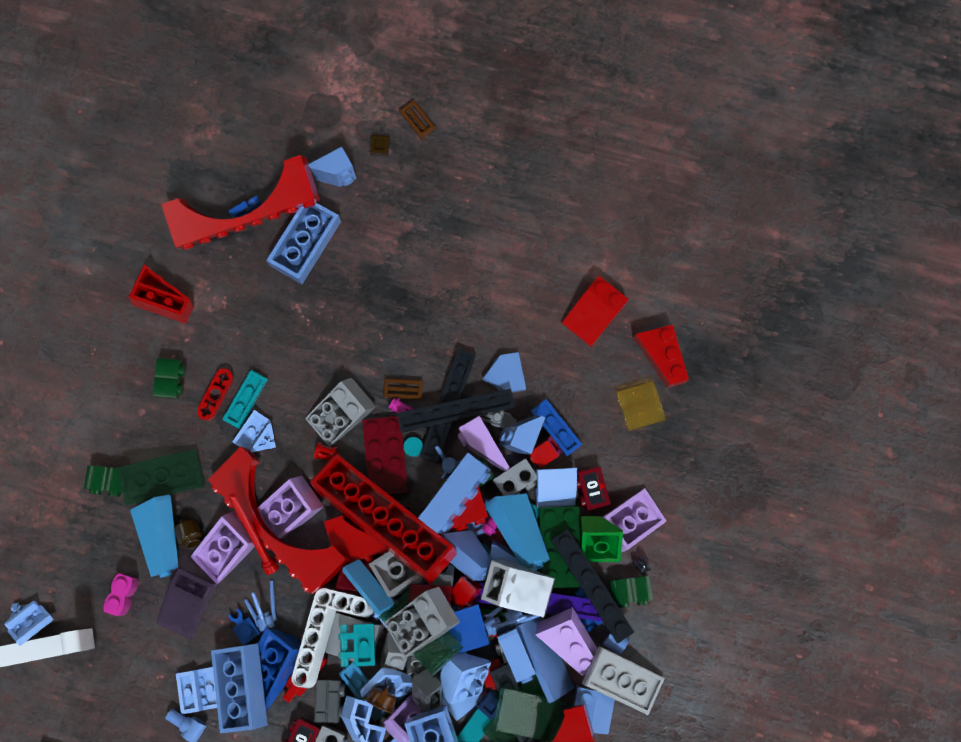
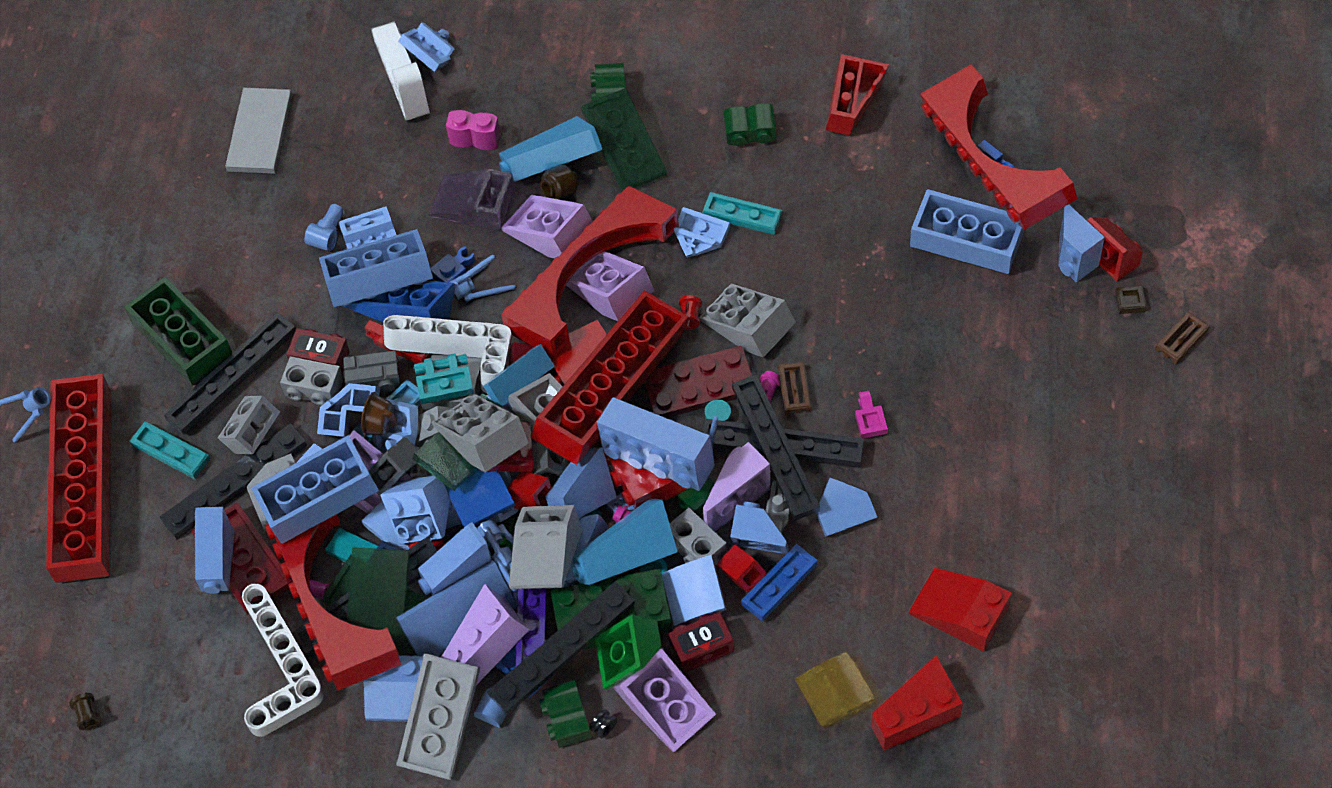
camera: 85 degrees right, 20 degrees down
red beam [197,369,234,421] -> none
red piece [229,493,279,575] -> none
none -> dark pink plate [855,391,888,439]
none -> red slope [1087,217,1143,282]

